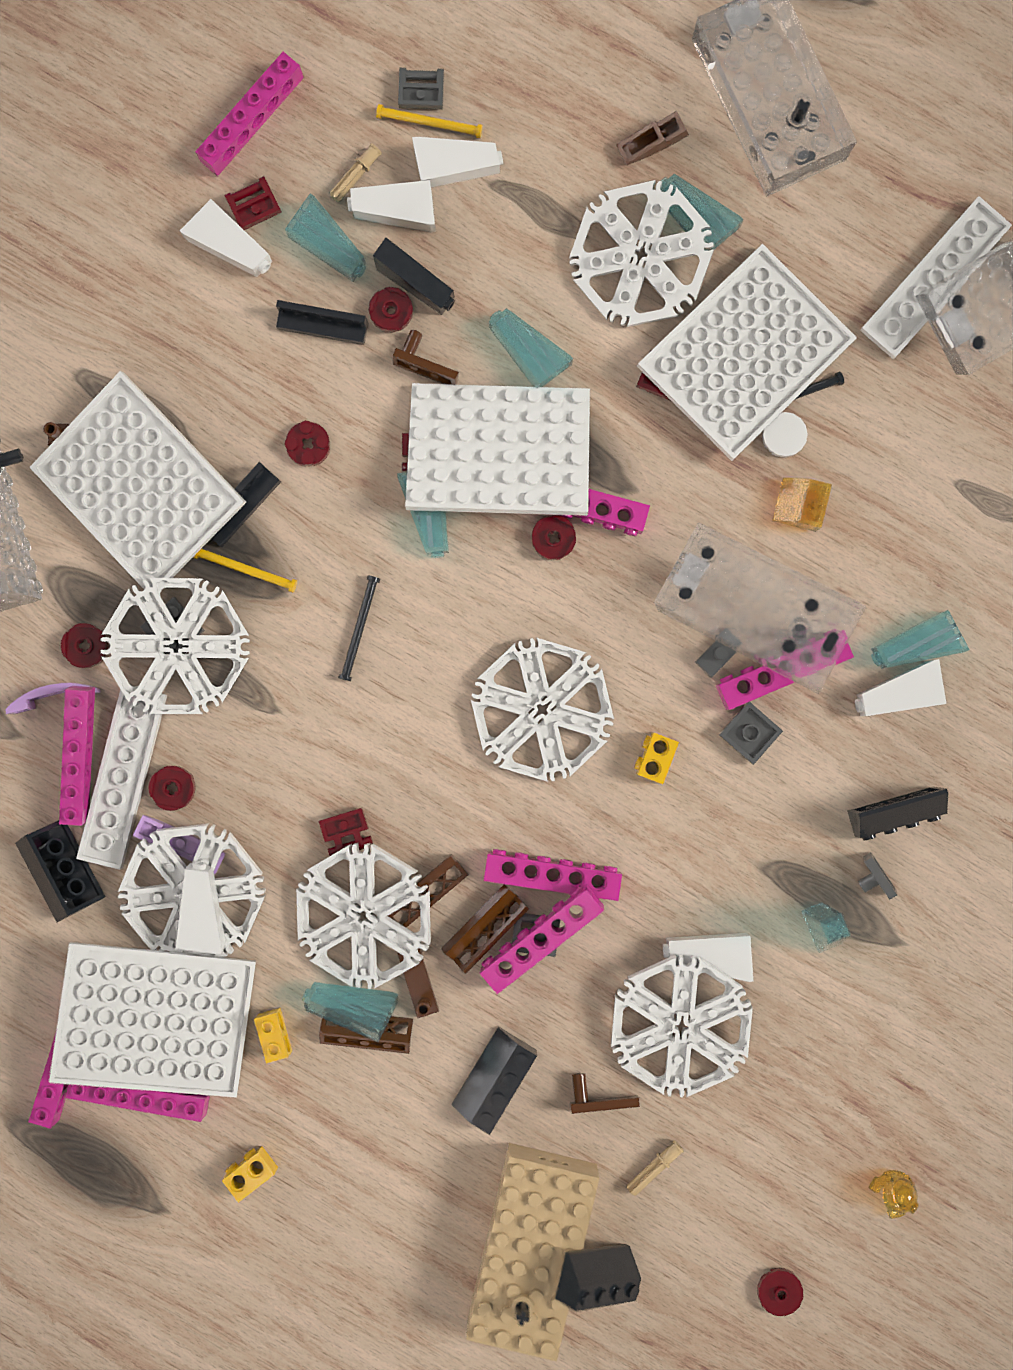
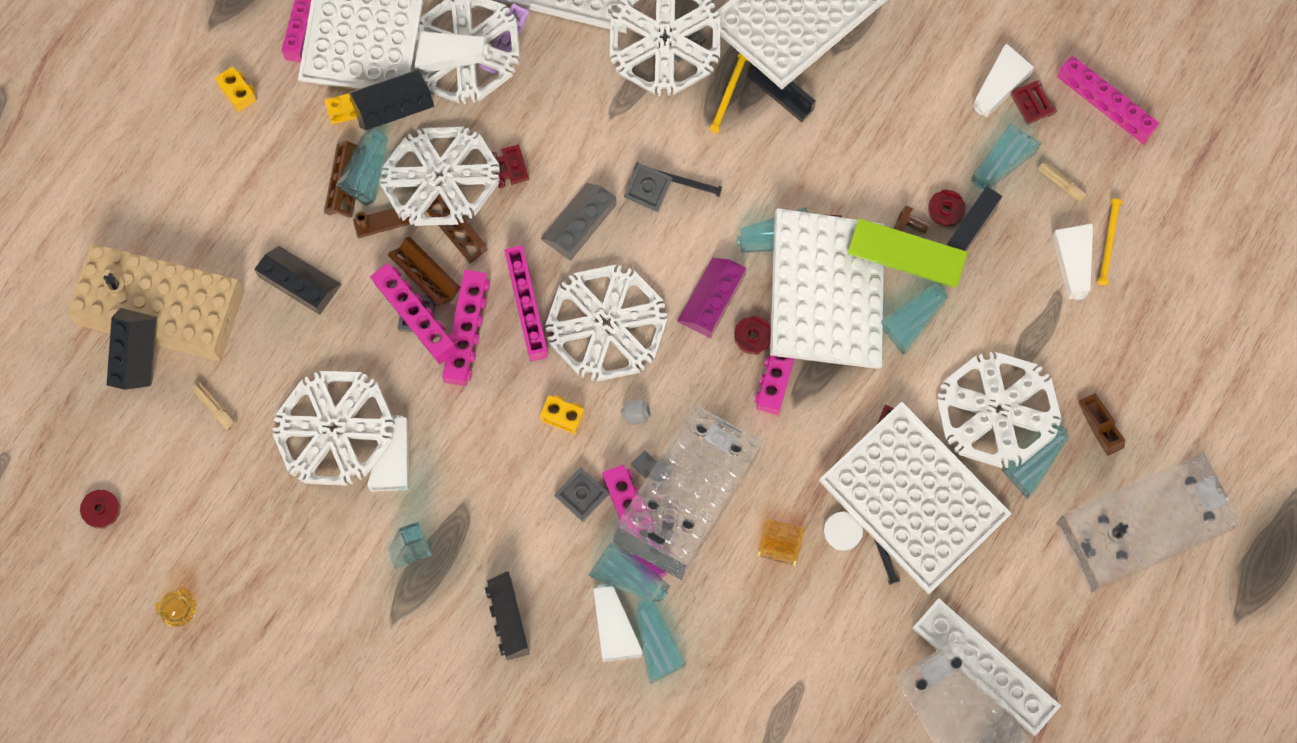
camera: 90 degrees right, 15 degrees down
dark red plate [149,766,196,811] -> none
black fence [276,300,368,345] -> none
dark red plate [285,420,330,467] -> none
white slope [347,180,436,233] -> none
dark grey plate [398,67,444,109] -> none
reddish brown piece [570,1073,640,1114] -> none
dark grey tile [858,852,897,900] -> none
none -> black slope [349,69,435,130]
none -> dark pink brick [504,245,548,362]
none -> dark grey slope [541,183,616,261]
none -> clear light blue slope [589,543,670,602]
none -> light grey head [621,398,651,425]
none -> dark grey plate [624,163,673,212]
none -> magenta slope [677,257,747,339]
none -> lime tile [847,218,968,288]

